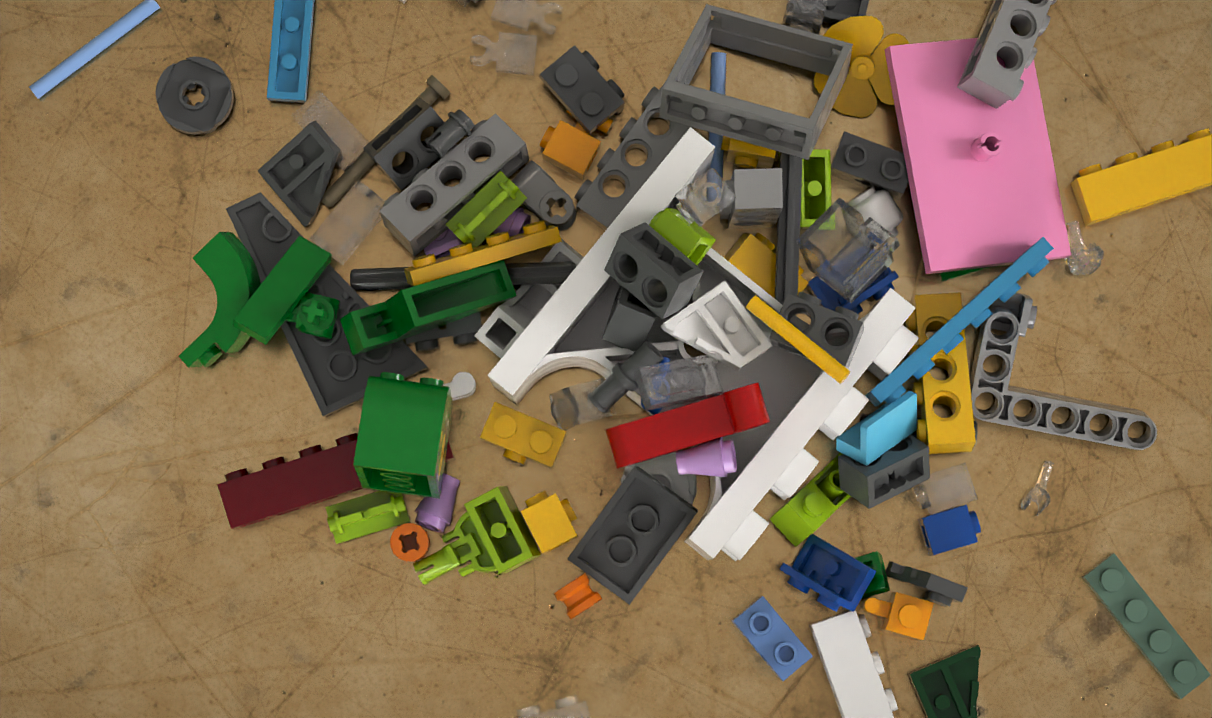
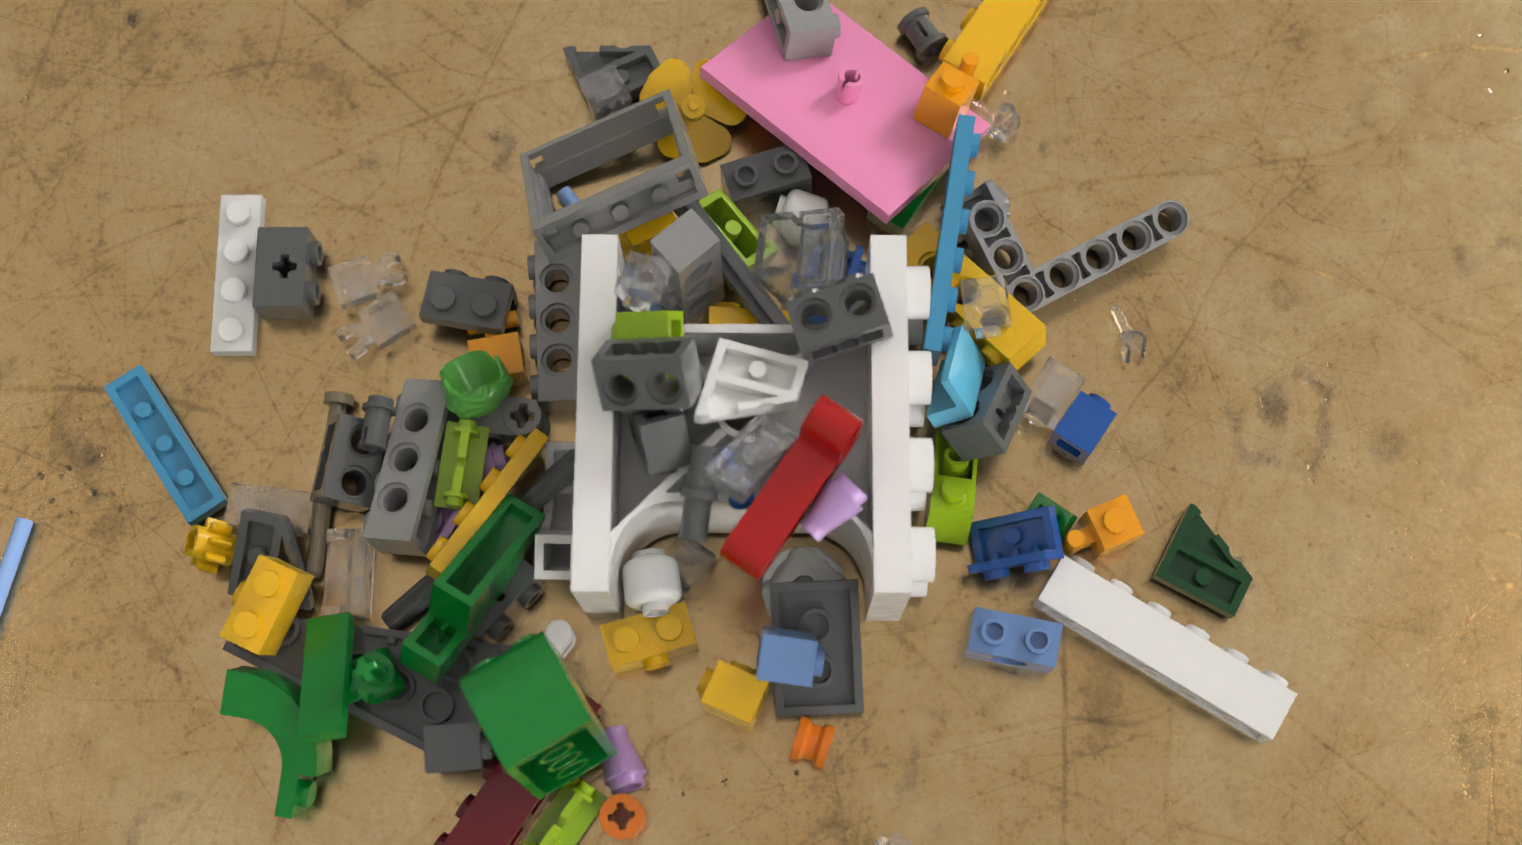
camera: 35 degrees left, 10 degrees down
dark grey plate [156,56,234,135] -> none
lime brick [413,486,541,585] -> none
yellow bar [746,295,851,384] -> none
dark grey wing [886,561,968,607] -> none
sand green plate [1082,553,1211,699] -> none
none -> yellow gear [184,517,237,574]
none -> yellow brick [219,554,315,656]
none -> dark grey brick [423,722,492,774]
none -> bright green hair [439,350,514,419]
none -> white head [621,548,682,618]
none -> medium blue brick [755,625,825,688]
none -> dark grey bush [897,7,949,61]
none -> light orange brick [913,53,980,139]
none -> clear bracket [960,274,1012,339]

